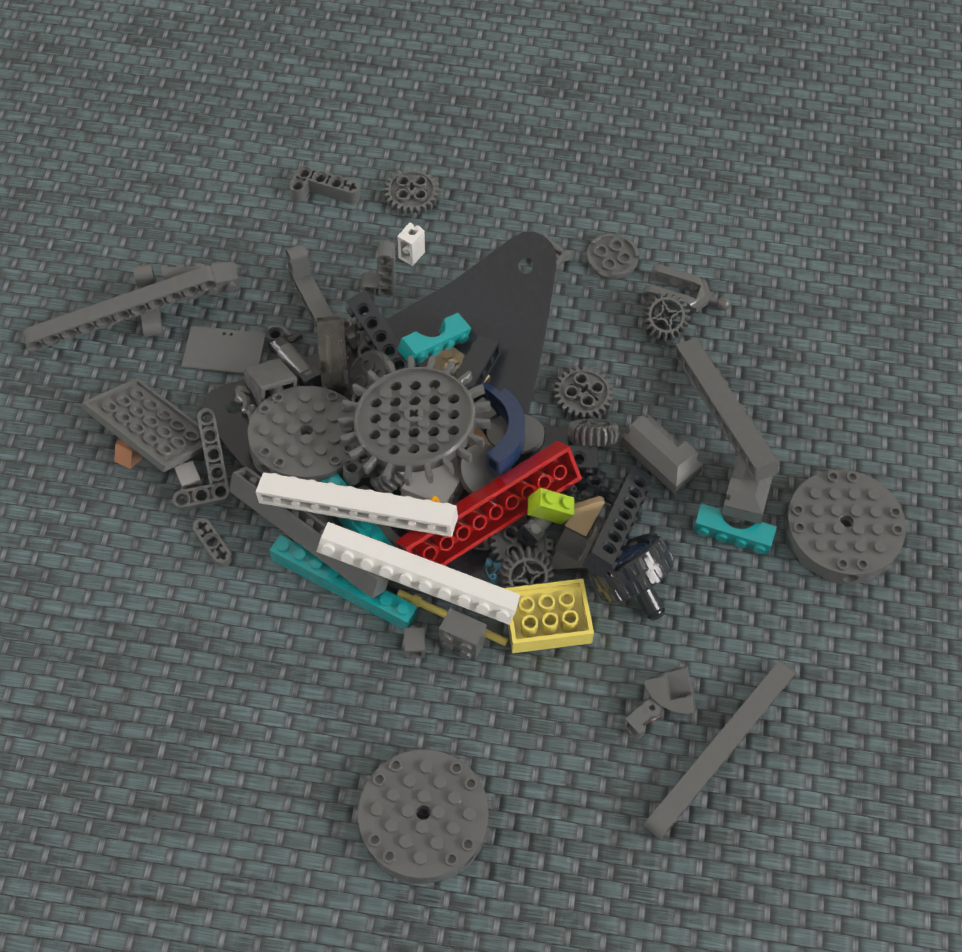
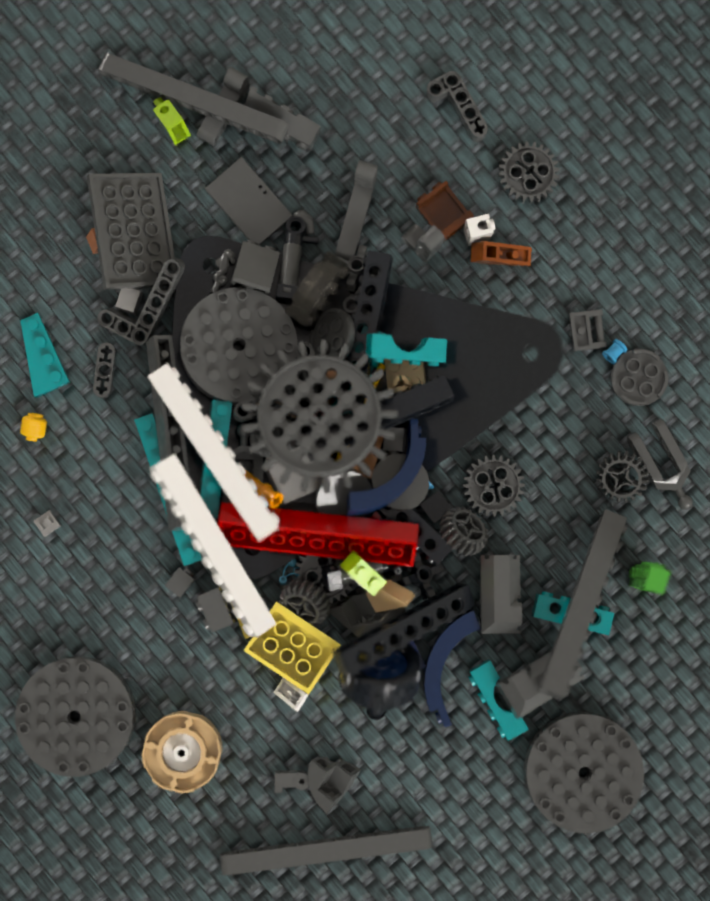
camera: 40 degrees right, 25 degrees up
none -> teal wing [20,313,70,398]
none -> yellow head [20,413,47,442]
none -> light grey tile [34,510,61,537]
none -> tan piece [142,711,223,793]
none -> lime torso [152,97,191,145]
none -> white slope [273,678,308,712]
none -> reddish brown panel [416,180,474,242]
none -> dark blue arch [424,610,481,727]
none -> dark orange slope [471,241,532,266]
none -> teal brick [531,591,614,636]
none -> dark azure bush [602,339,628,364]
none -> bright green brick [628,562,671,594]

